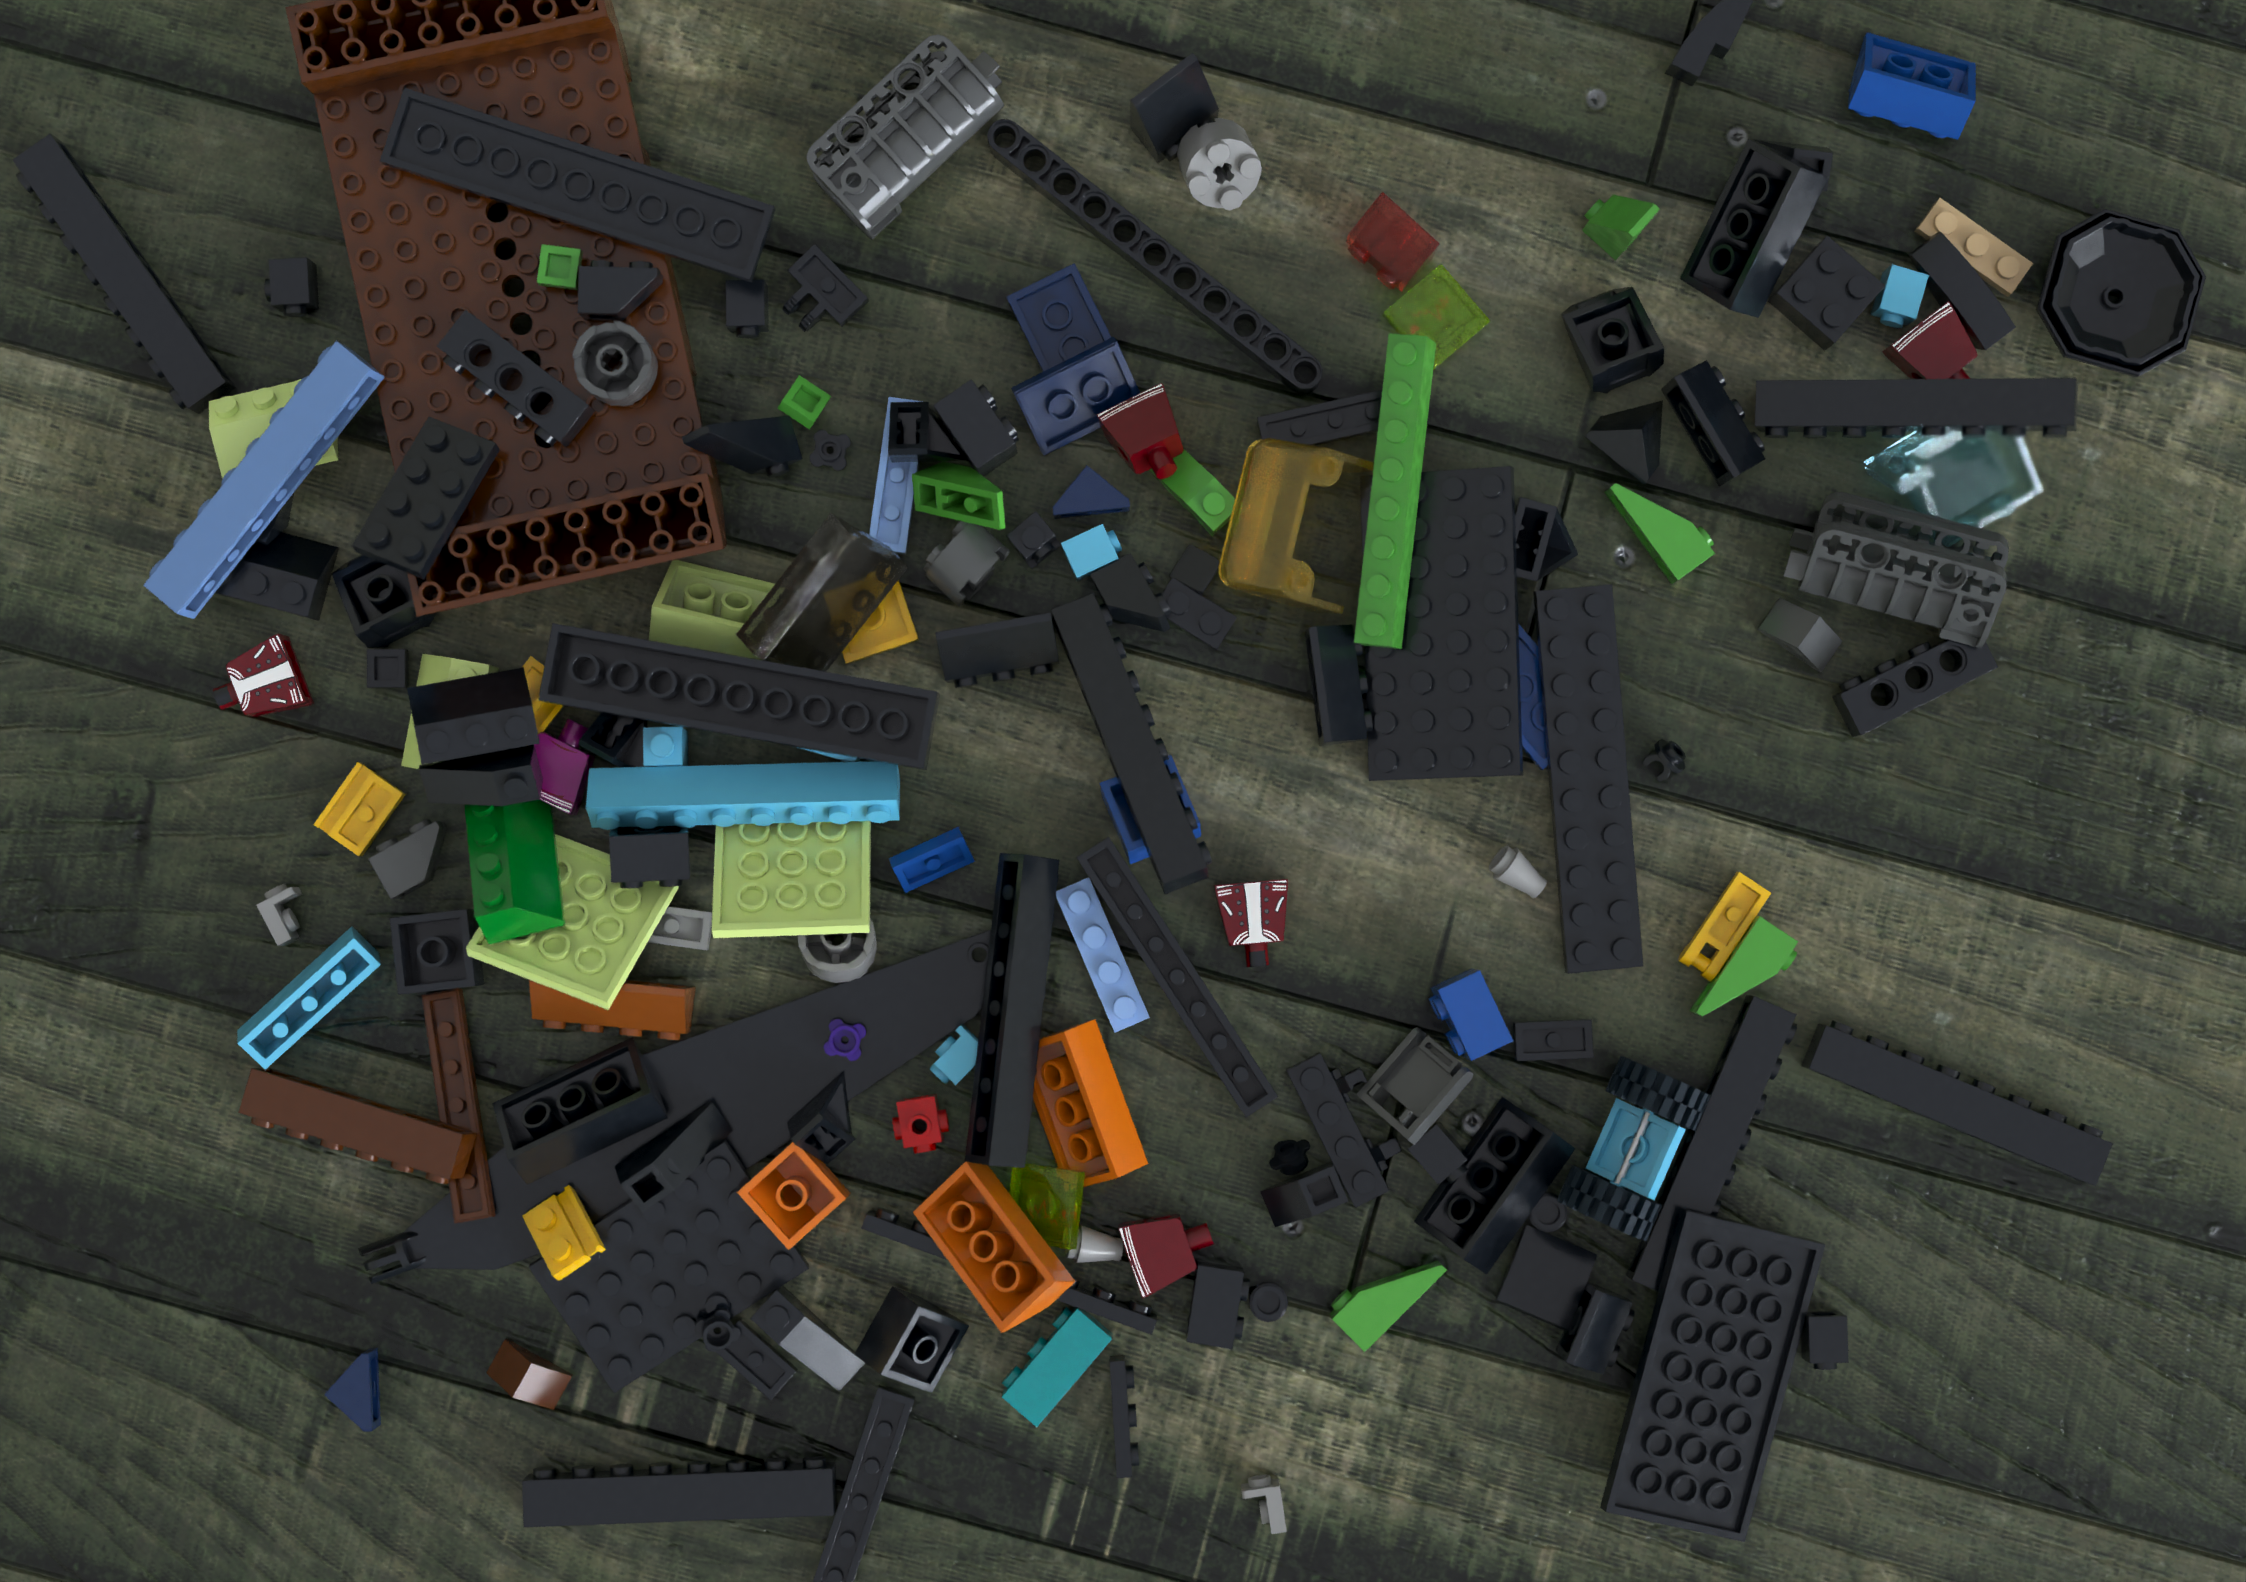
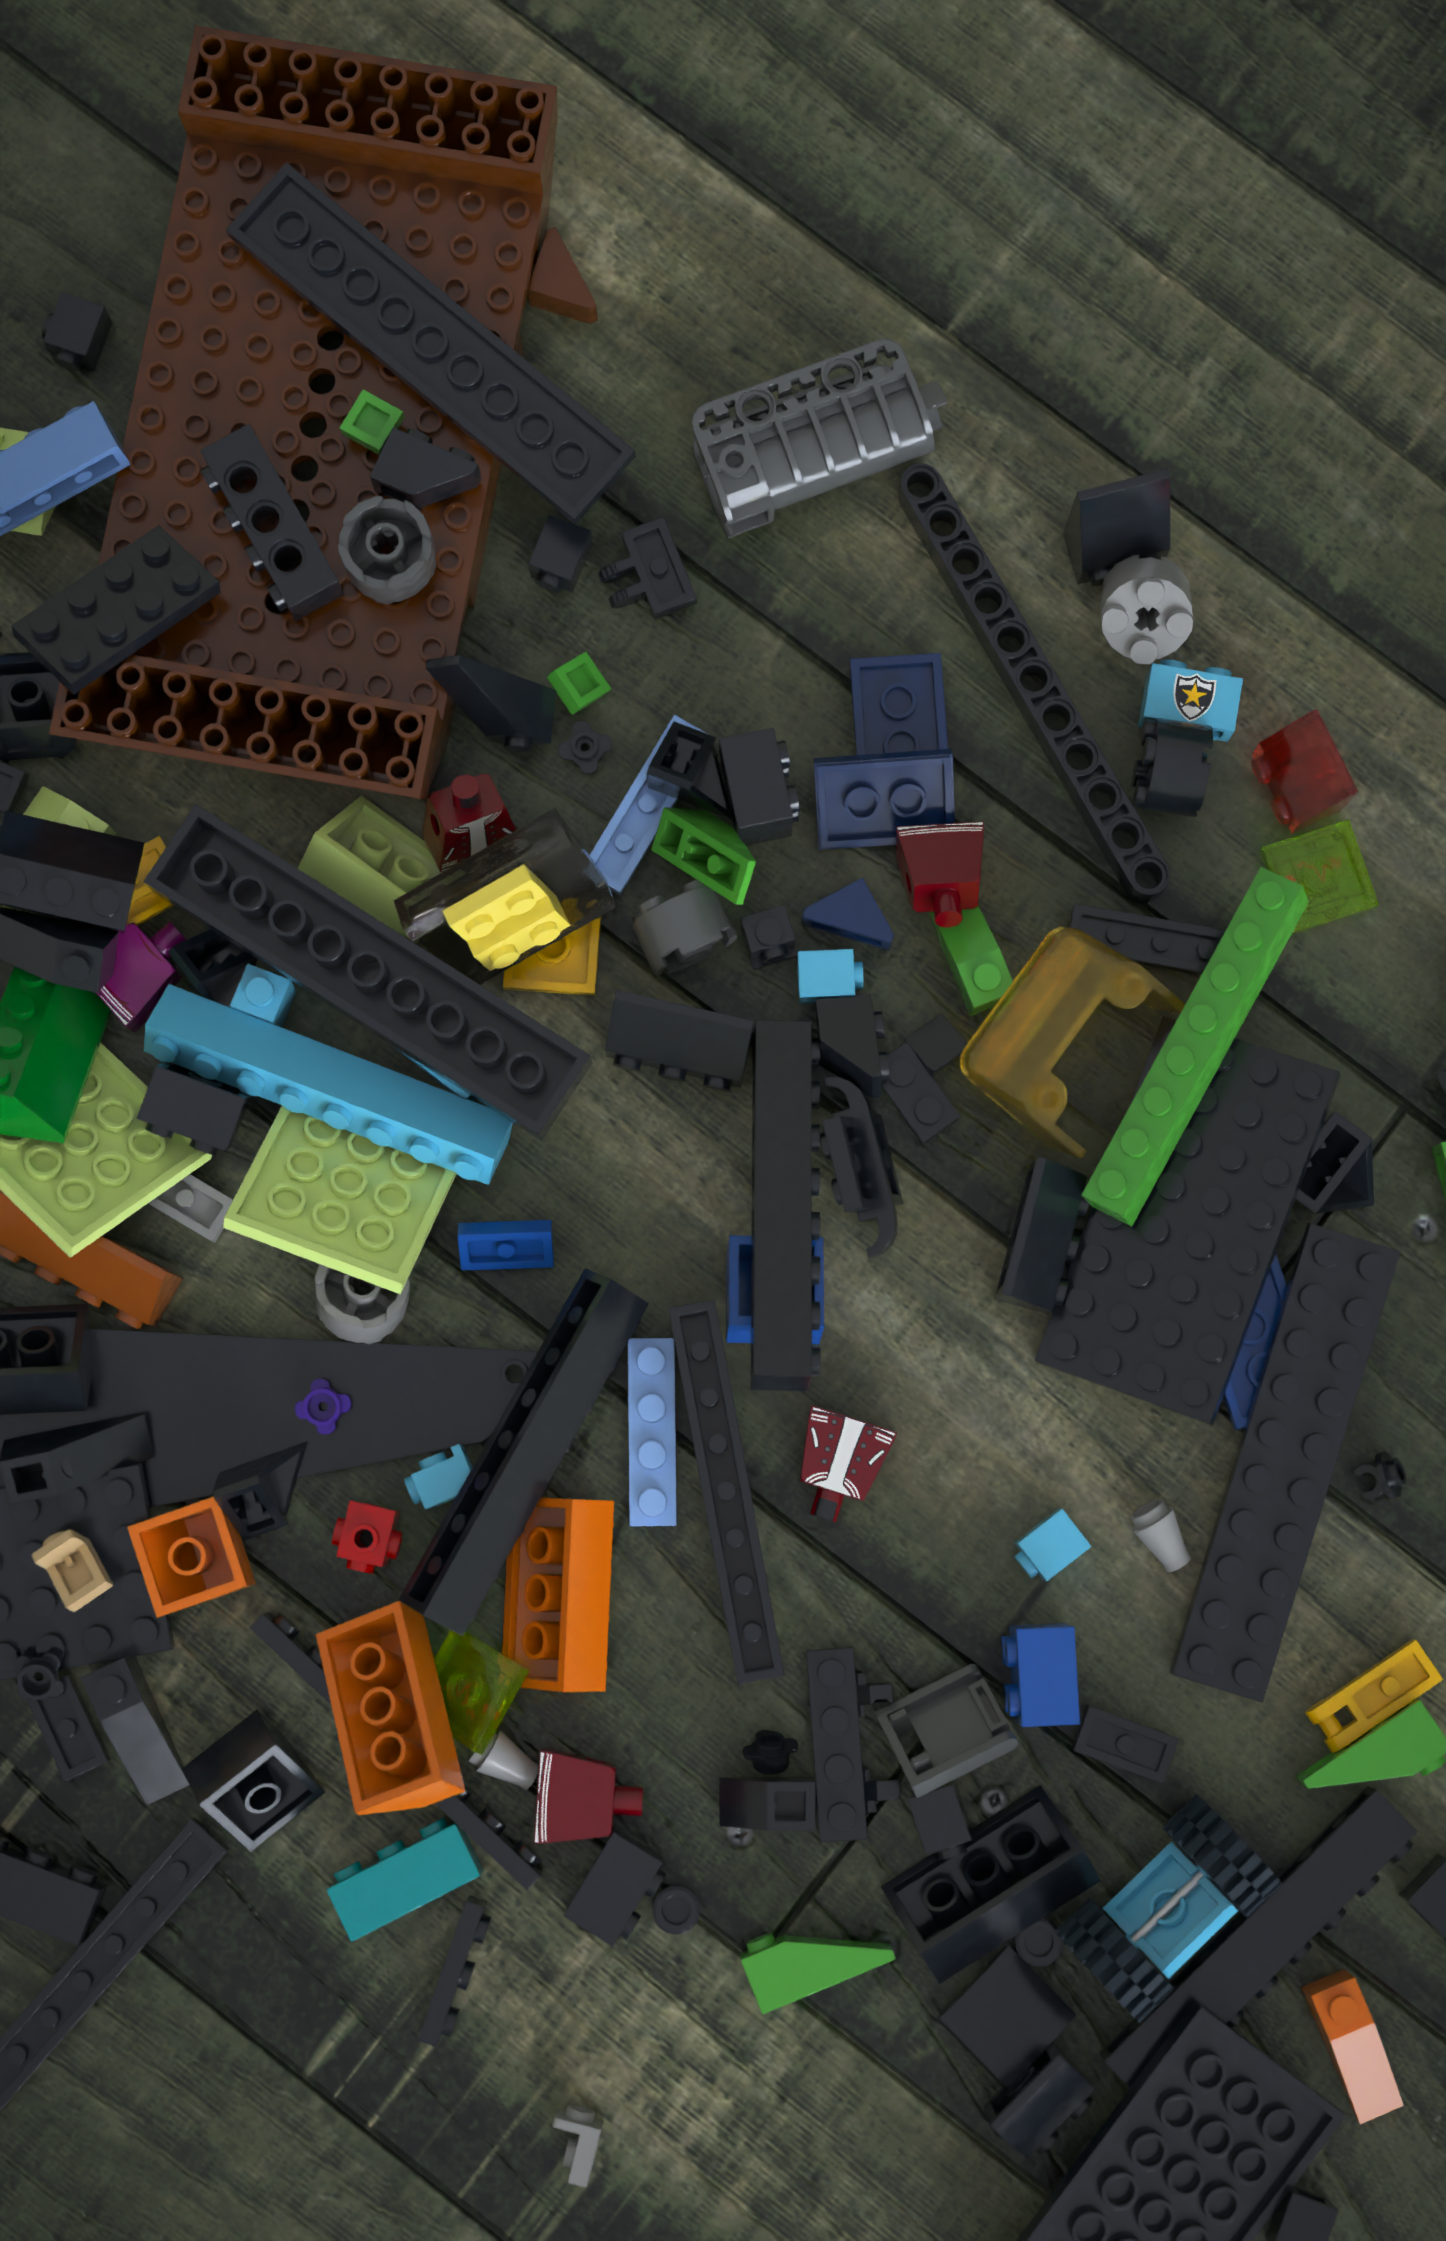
camera: 25 degrees right, 5 degrees down
none -> tan bracket [31,1529,114,1612]
none -> dark red torso [422,773,521,873]
none -> light yellow plate [442,864,571,971]
none -> reddish brown slope [528,227,598,324]
none -> black plate [820,1077,904,1258]
none -> medium azure brick [1014,1508,1092,1581]
none -> black brick [1132,718,1213,817]
none -> medium azure brick [1138,660,1243,742]
none -> slope [1301,1969,1404,2124]

